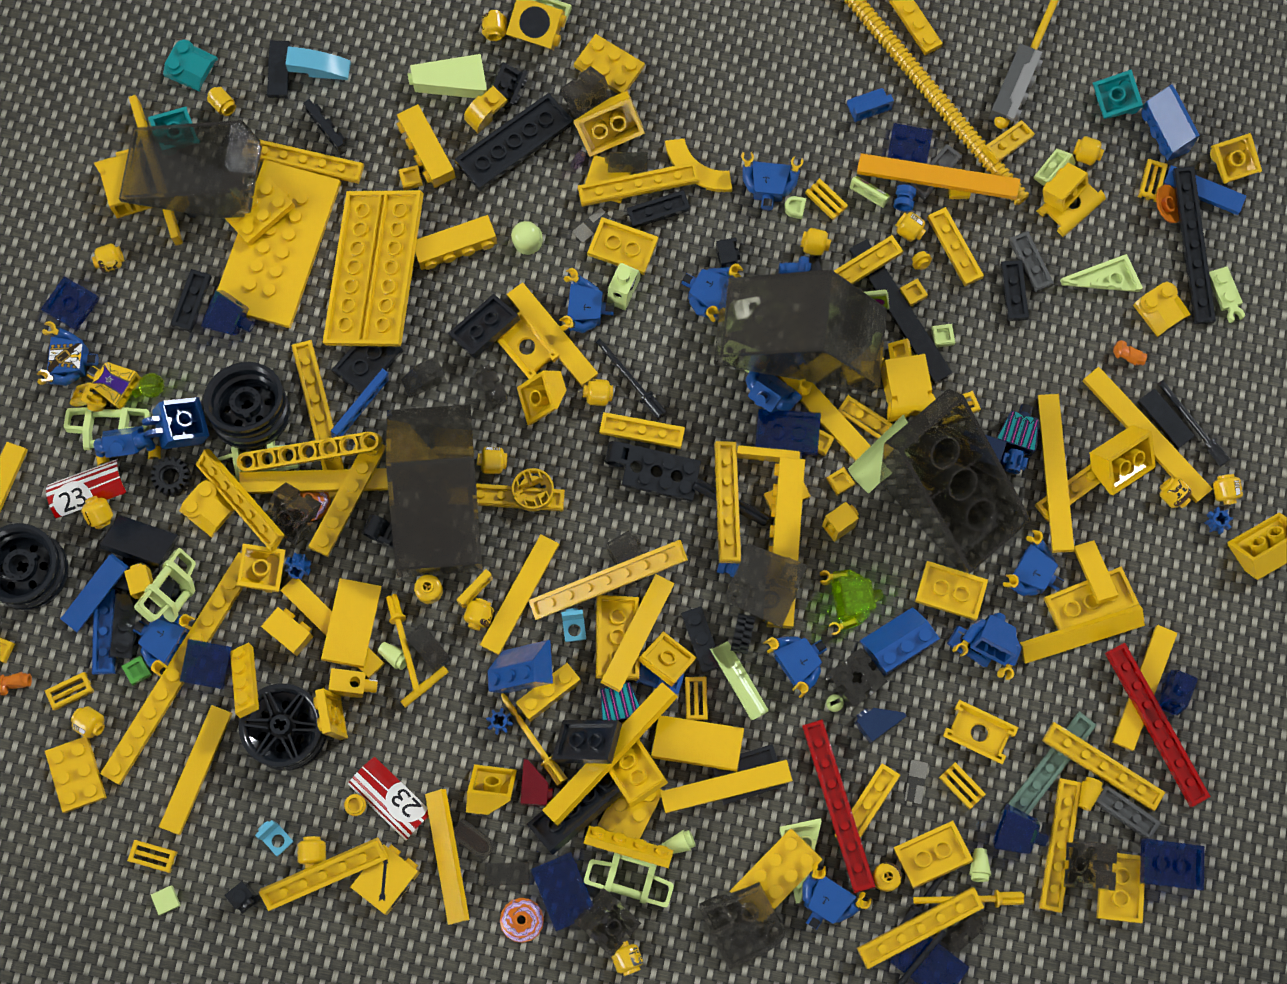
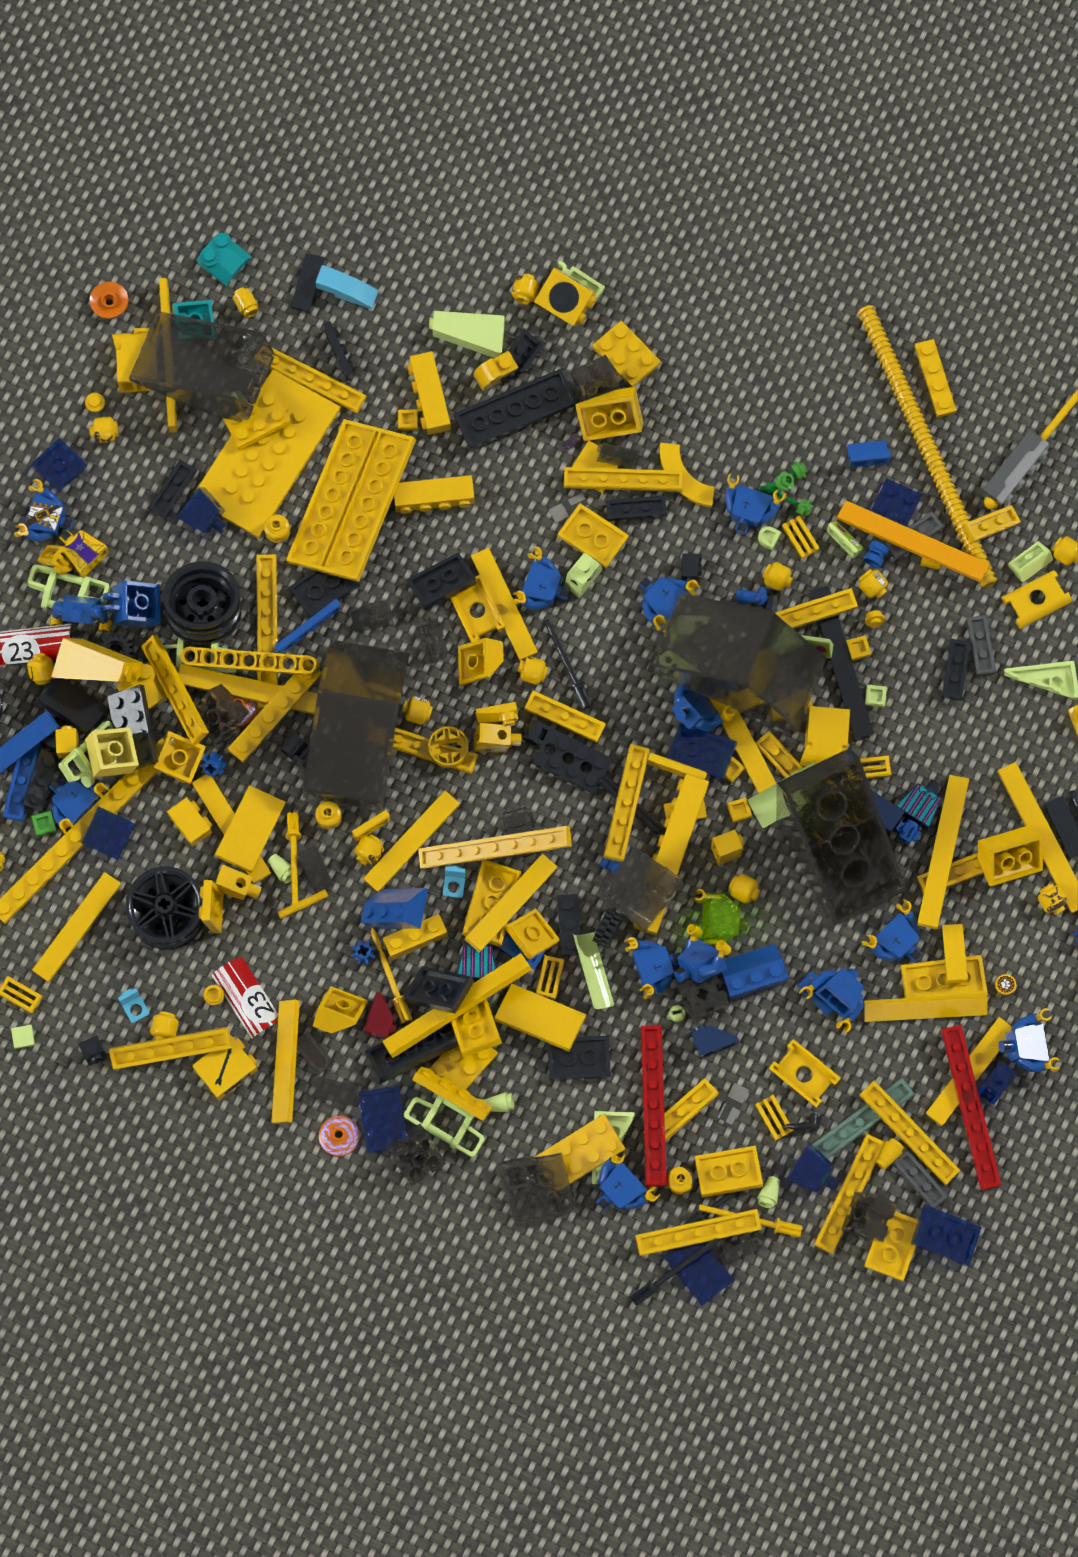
camera: 15 degrees right, 0 degrees up
clear neon green piece [132,373,164,398] -> none
yellow plate [230,642,259,718] -> none
yellowish green helmet [511,221,543,255] -> none
yellow head [611,941,643,976] -> none
yellow tile [660,760,792,814] -> none
yellow plate [888,339,912,359] -> none
yellow plate [915,561,988,621] -> none
yellow plate [927,207,984,286] -> none
yellow brick [1043,162,1089,212] -> none
orange arm [1113,340,1147,366] -> none
none -> yellow slope [51,638,143,682]
none -> yellow plate [85,393,105,412]
none -> light yellow brick [85,727,139,778]
none -> orange dish [89,281,129,319]
none -> plate [107,684,159,771]
none -> yellow head [264,514,290,543]
none -> yellow torso [474,723,521,752]
none -> yellow slope [475,702,518,726]
none -> blue torso [674,924,731,983]
none -> yellow head [729,874,760,904]
none -> bright green plant [759,461,813,517]
none -> black bar [783,1113,820,1131]
none -> tile [995,974,1016,996]
none -> torso [998,1008,1060,1072]

